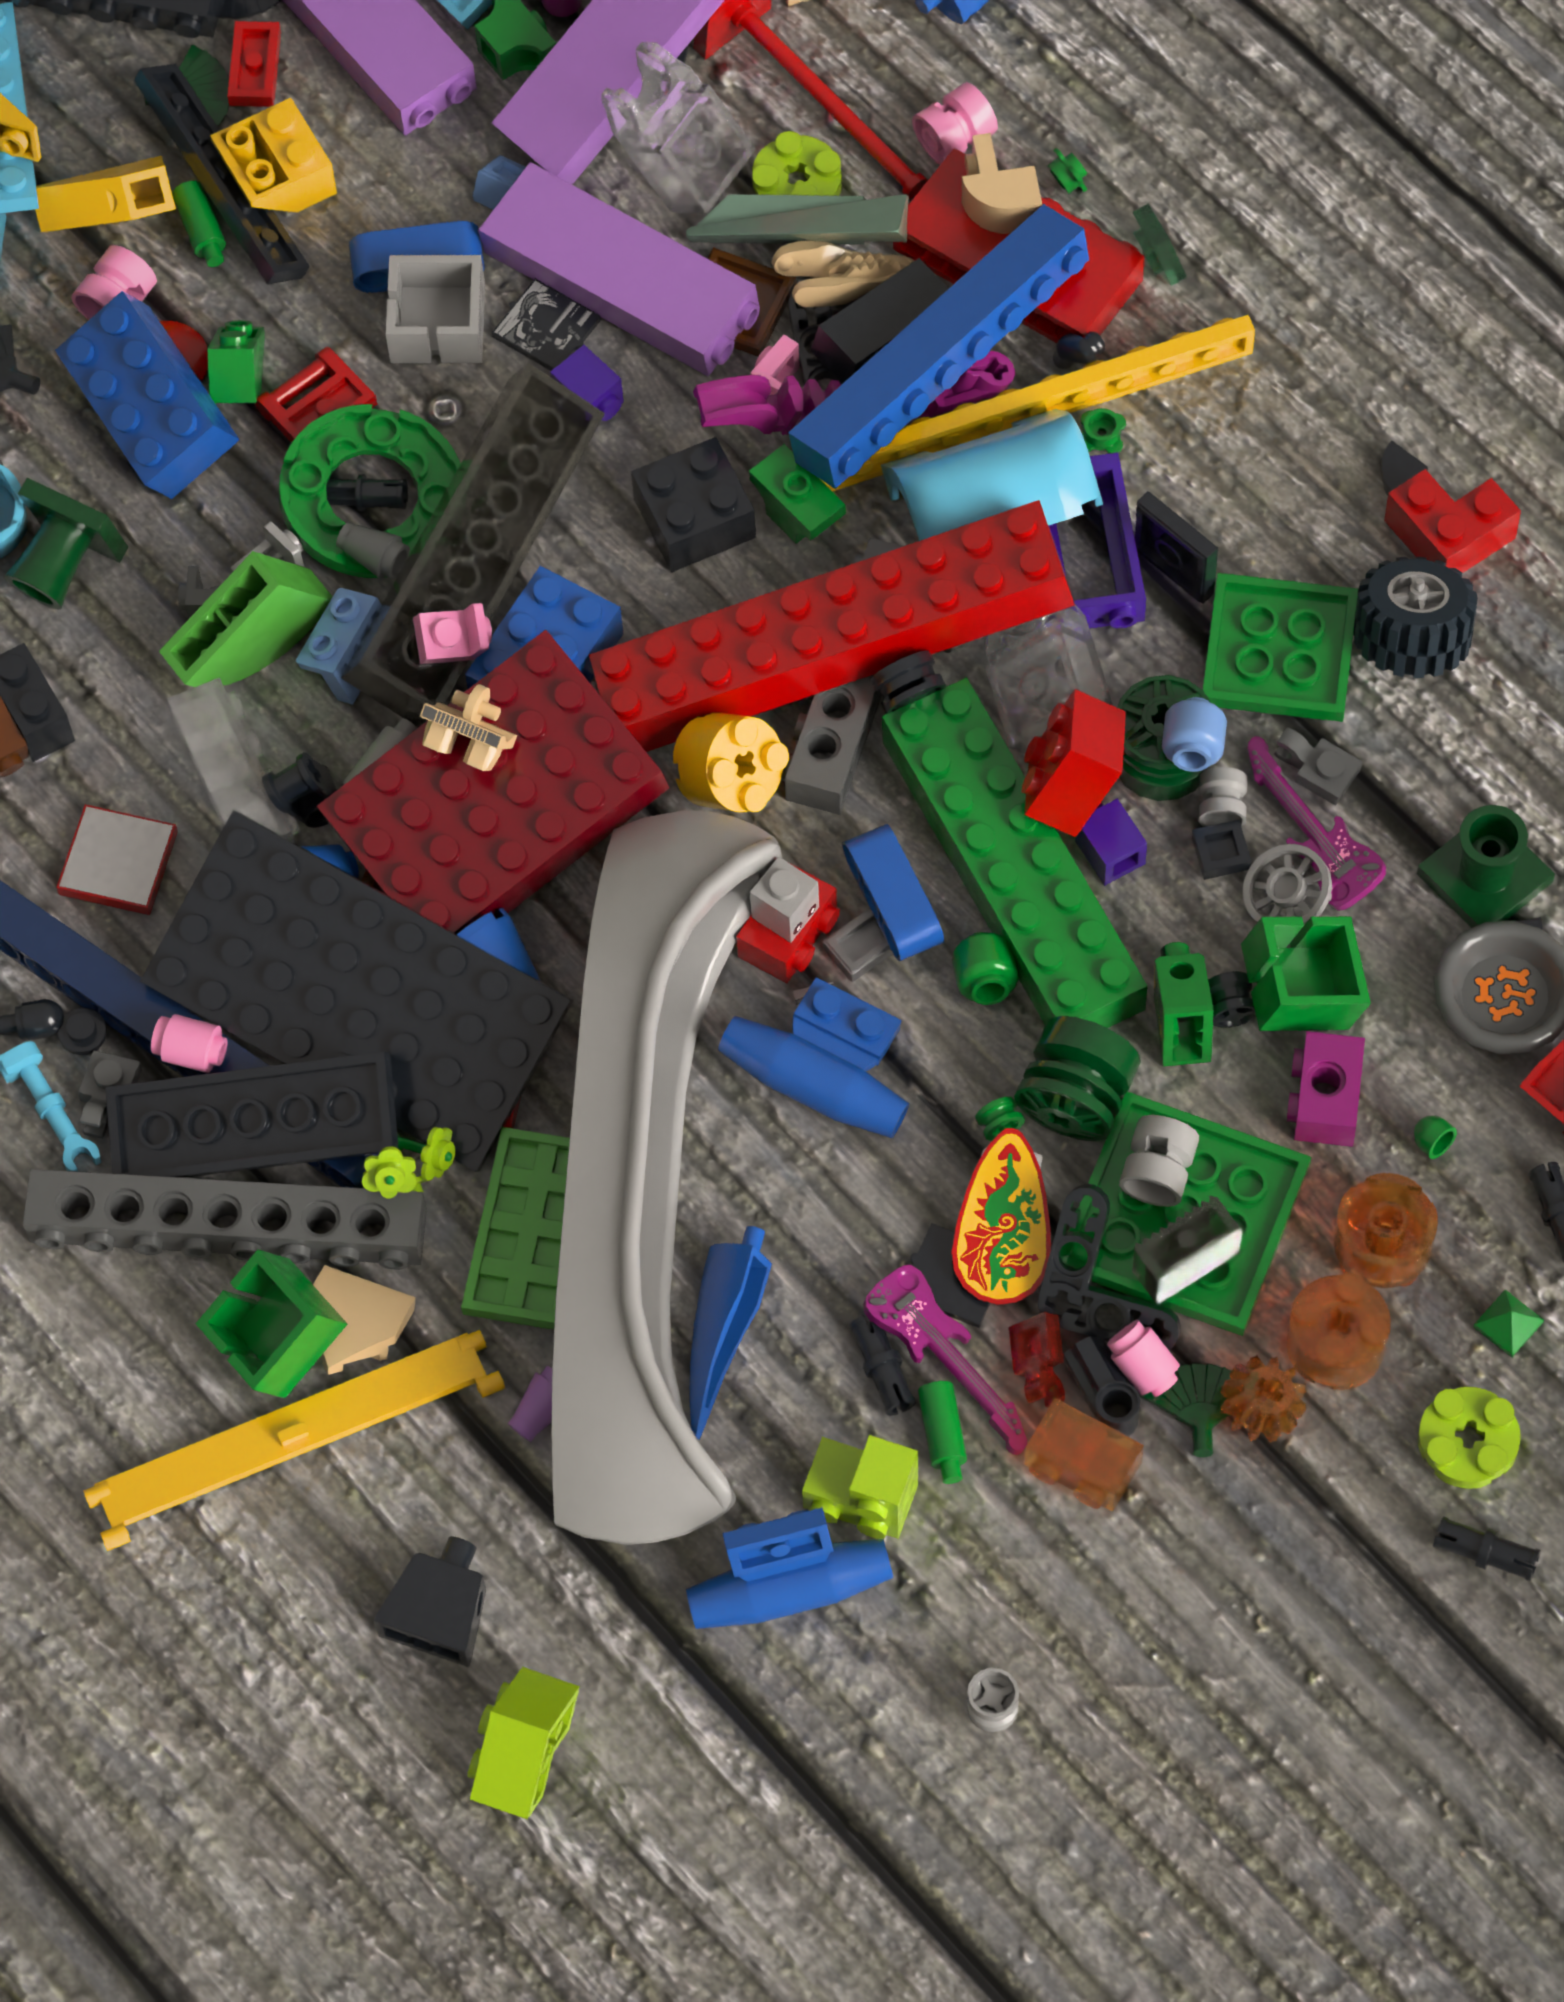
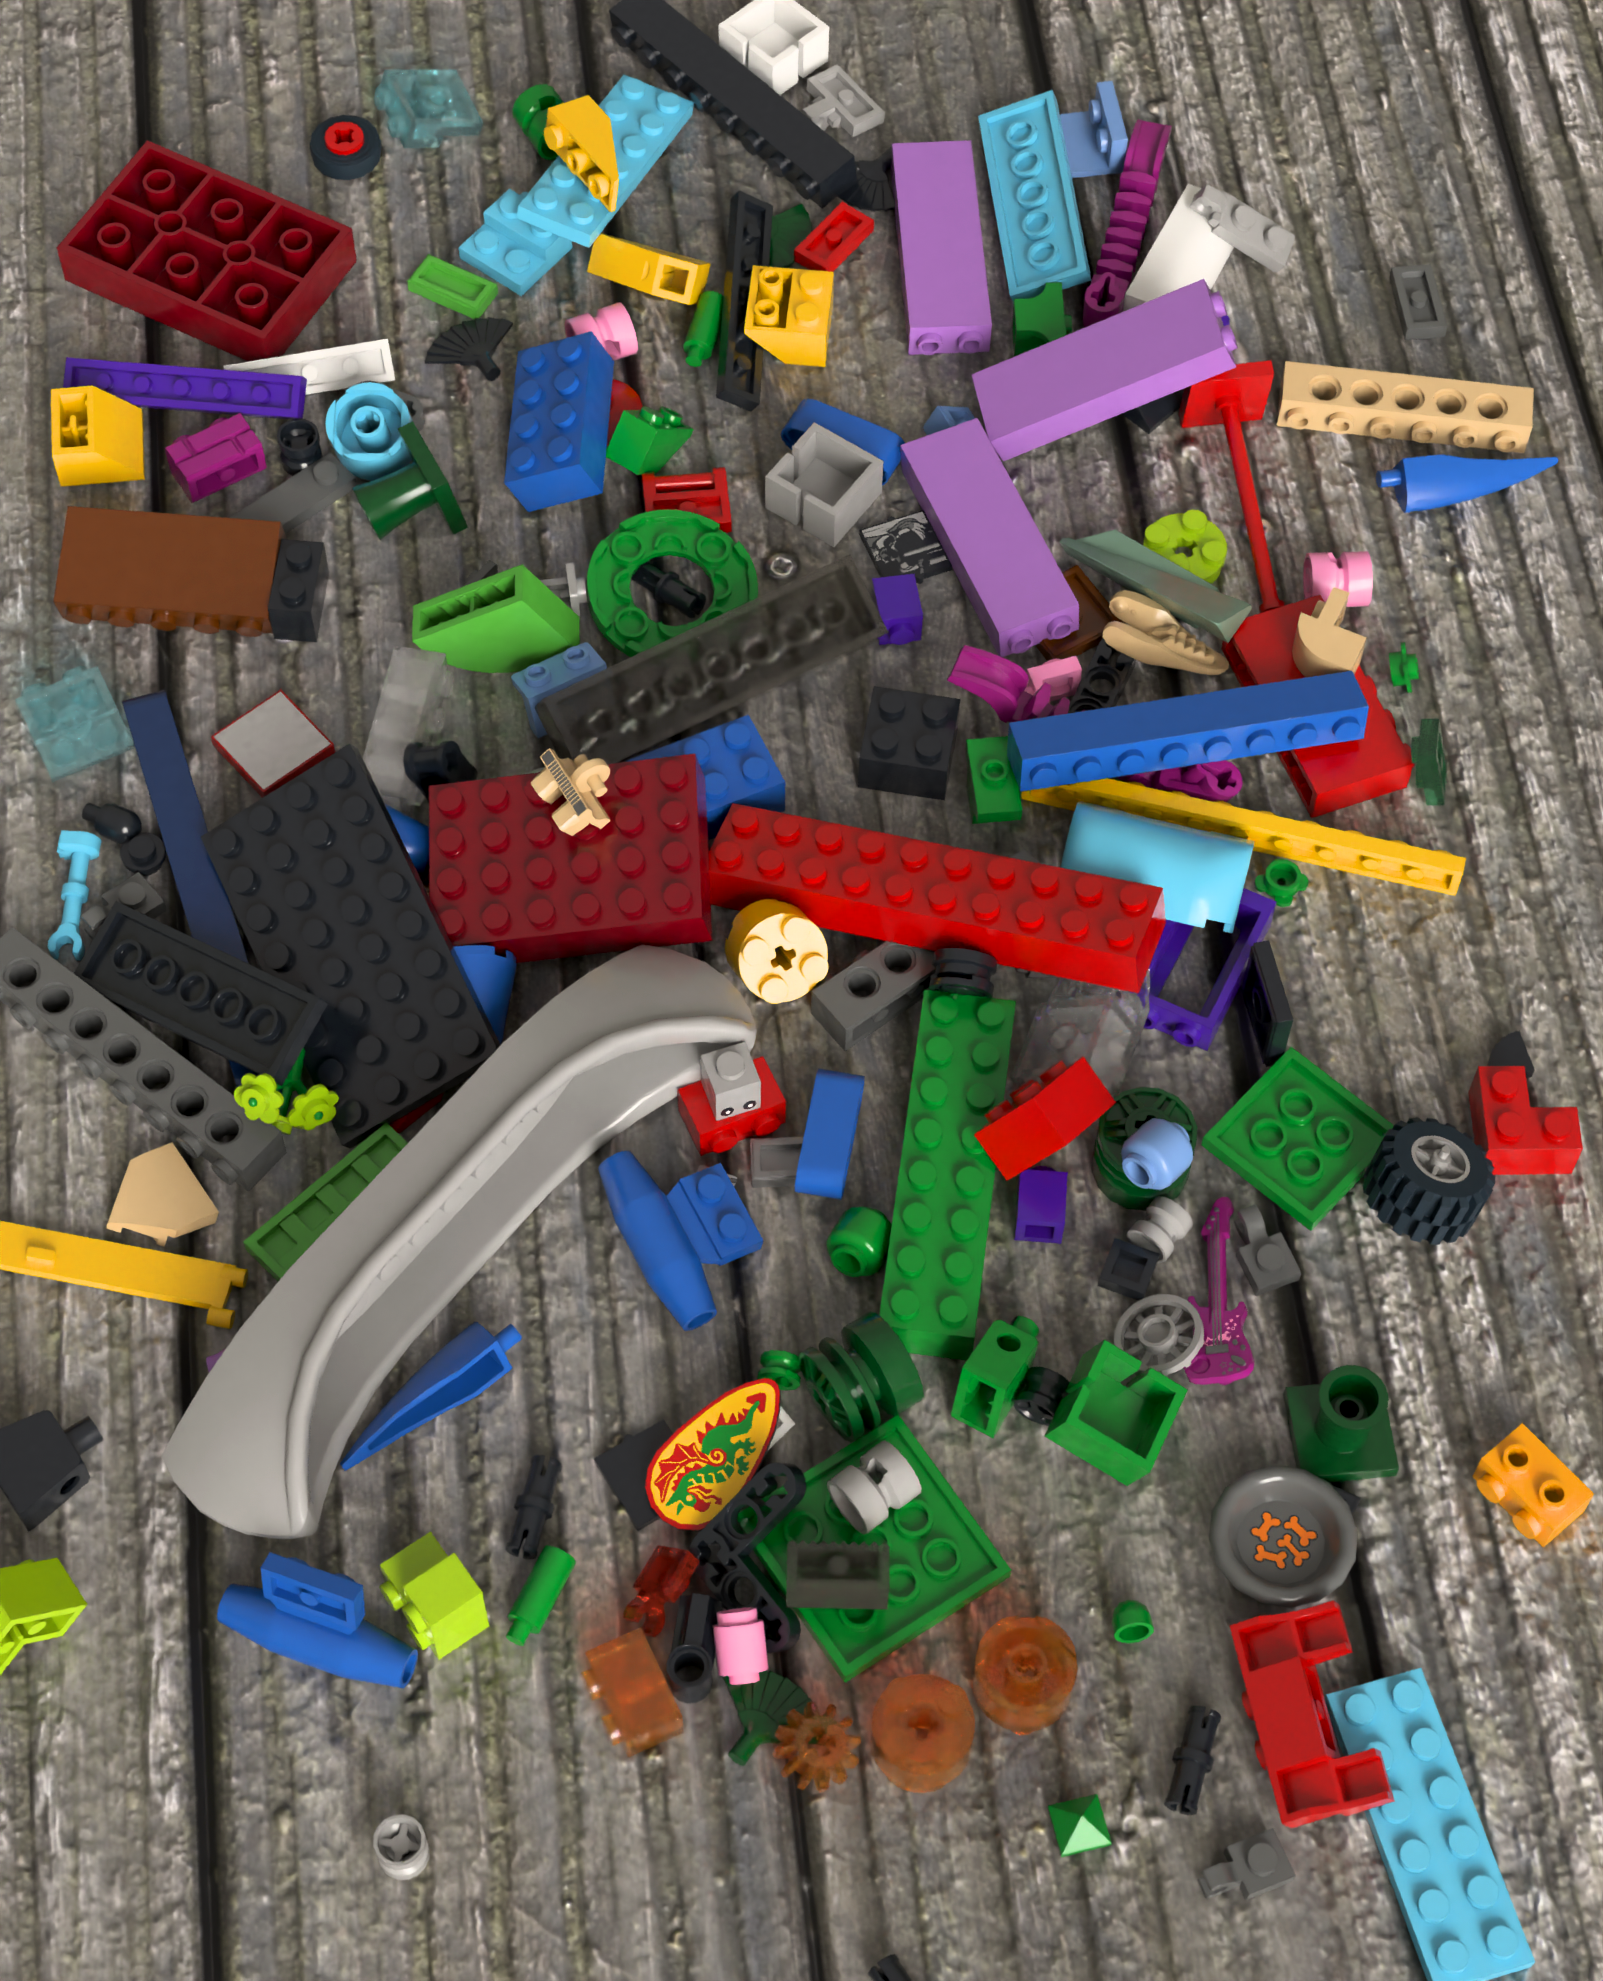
camera: 30 degrees right, 5 degrees down
bright pink brick [151,1014,228,1073] -> none
green piece [195,1249,348,1398] -> none
dark grey cone [336,522,410,579] -> none
bright pink bracket [413,603,492,664] -> none
clear brick [601,42,756,215] -> none
black brick [811,258,949,384] -> none
magenta piece [863,1265,1027,1455] -> none
black arm [1053,331,1105,369] -> none
magenta brick [1286,1031,1365,1147] -> none
lime plate [1418,1387,1521,1489] -> none

